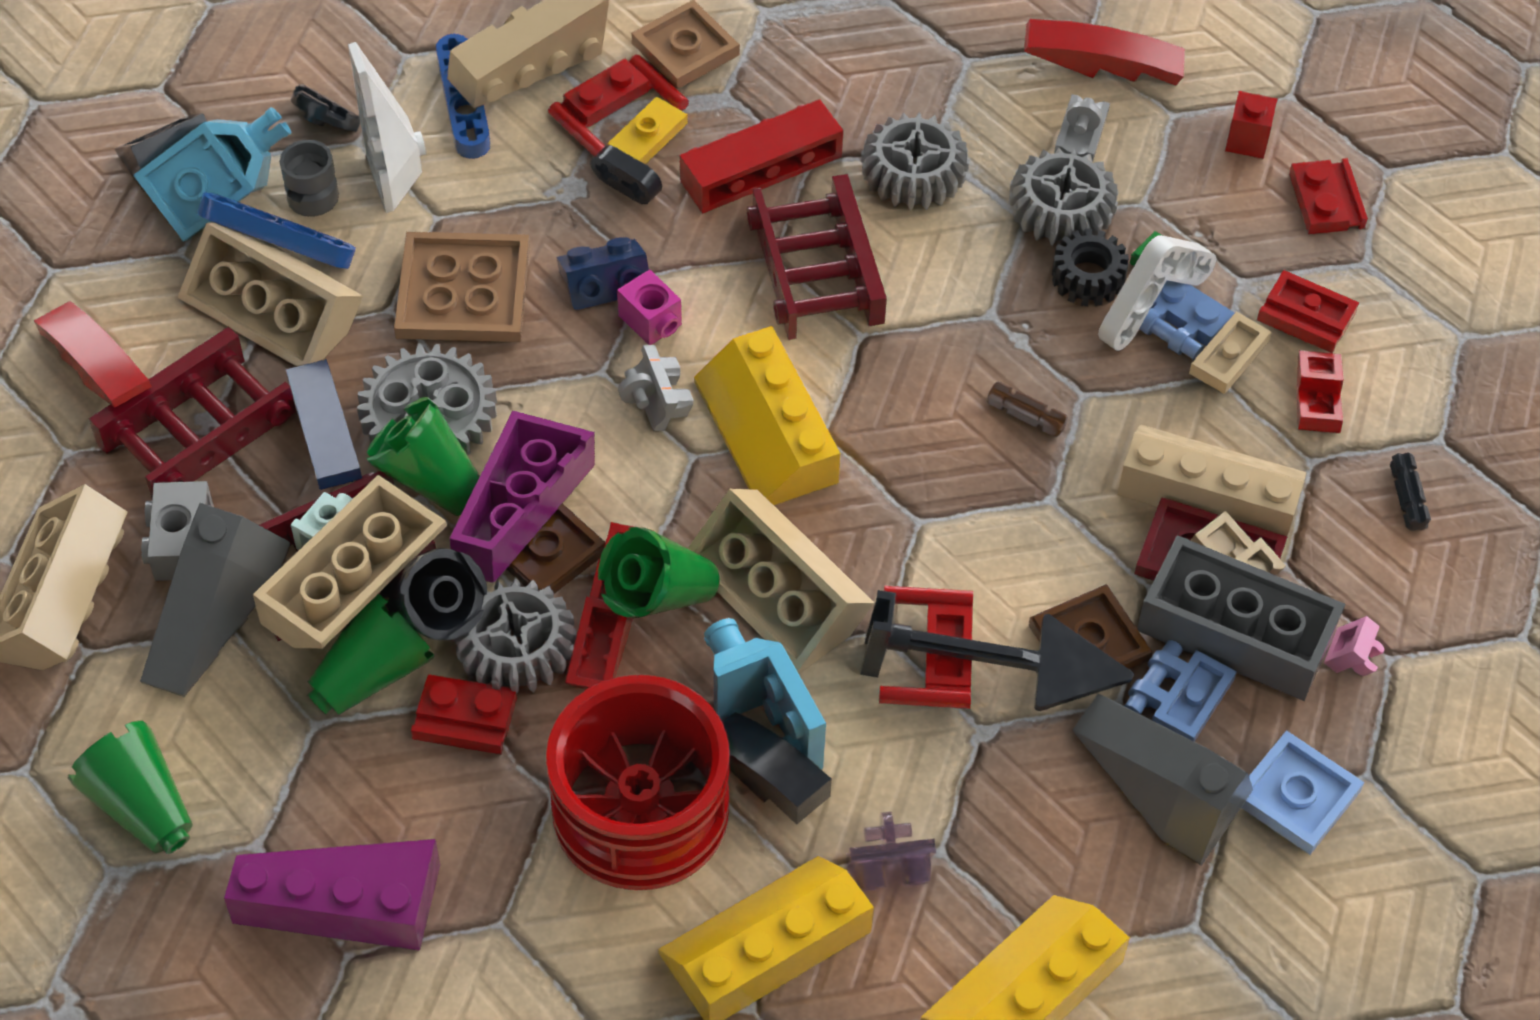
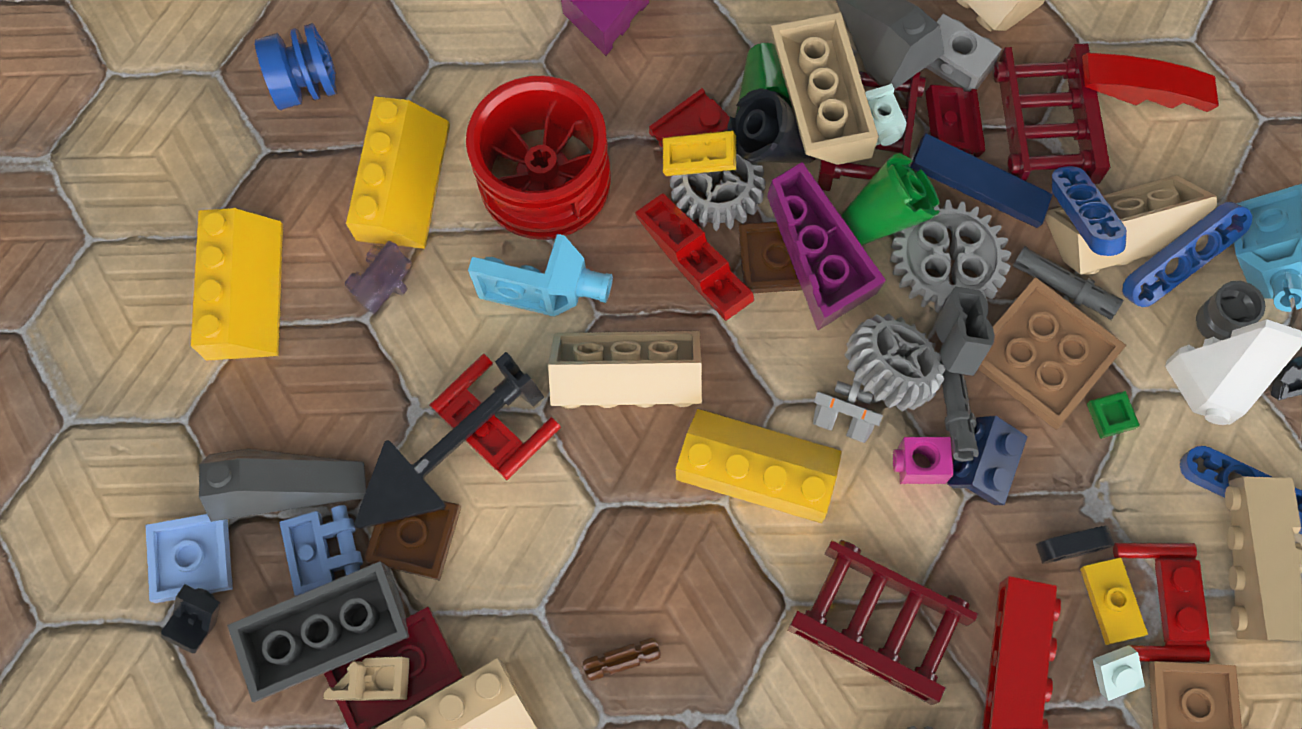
camera: 135 degrees right, 15 degrees up
green cone [598,526,720,618] -> none
black slope [722,712,832,825] -> none
bright pink tile [1324,616,1384,676] -> none
none -> black bracket [161,584,221,653]
none -> yellow plate [663,131,736,176]
none -> light grey gear [845,314,946,411]
none -> dark red plate [925,84,986,157]
none -> dark grey brick [935,286,995,376]
none -> dark grey pin [940,360,979,461]
none -> dark grey pin [1013,246,1124,320]
none -> blue beam [1052,166,1127,256]
none -> green tile [1086,391,1140,439]
none -> light aqua plate [1093,645,1145,701]

